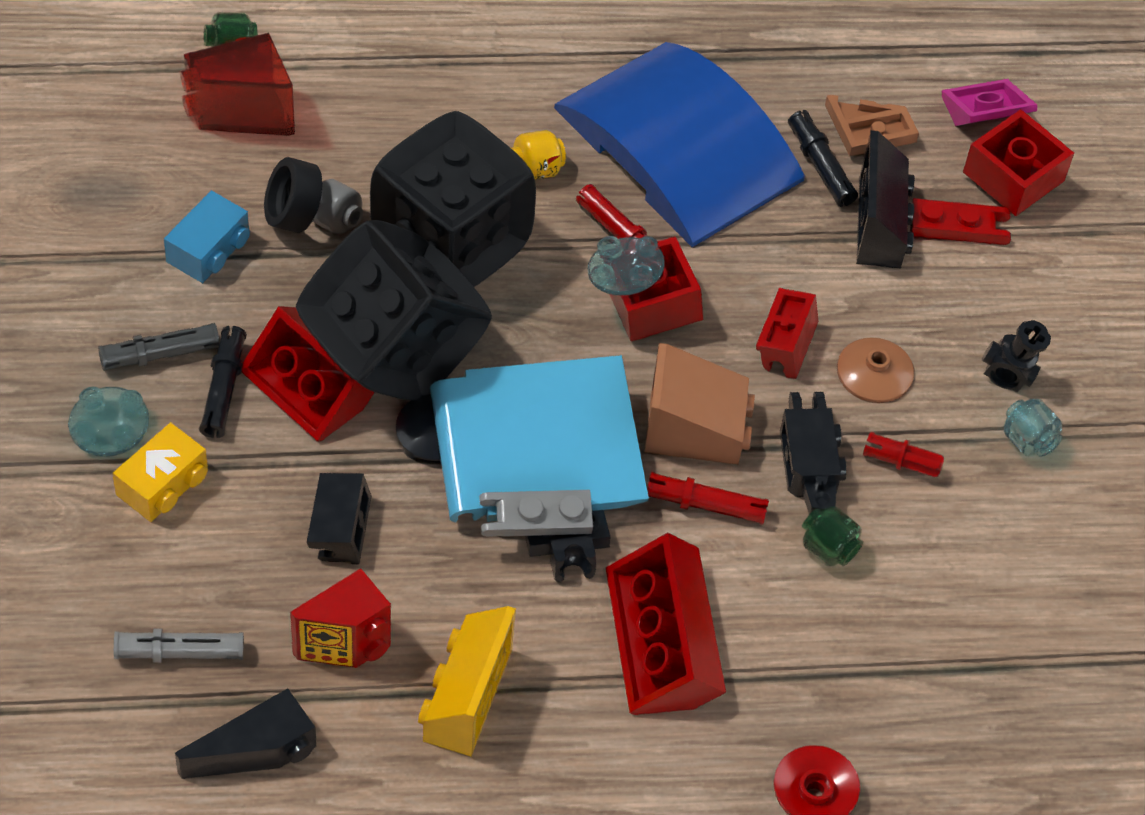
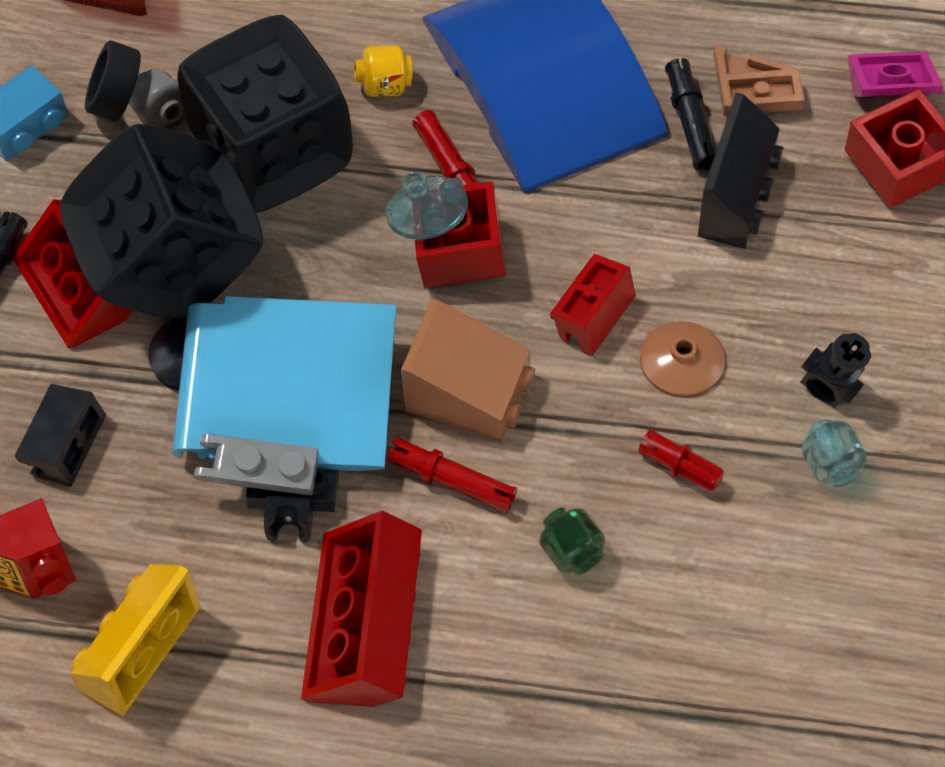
camera: 20 degrees right, 5 degrees up
black hinge [780,392,846,517] -> none
red hinge [910,198,1011,245] -> none

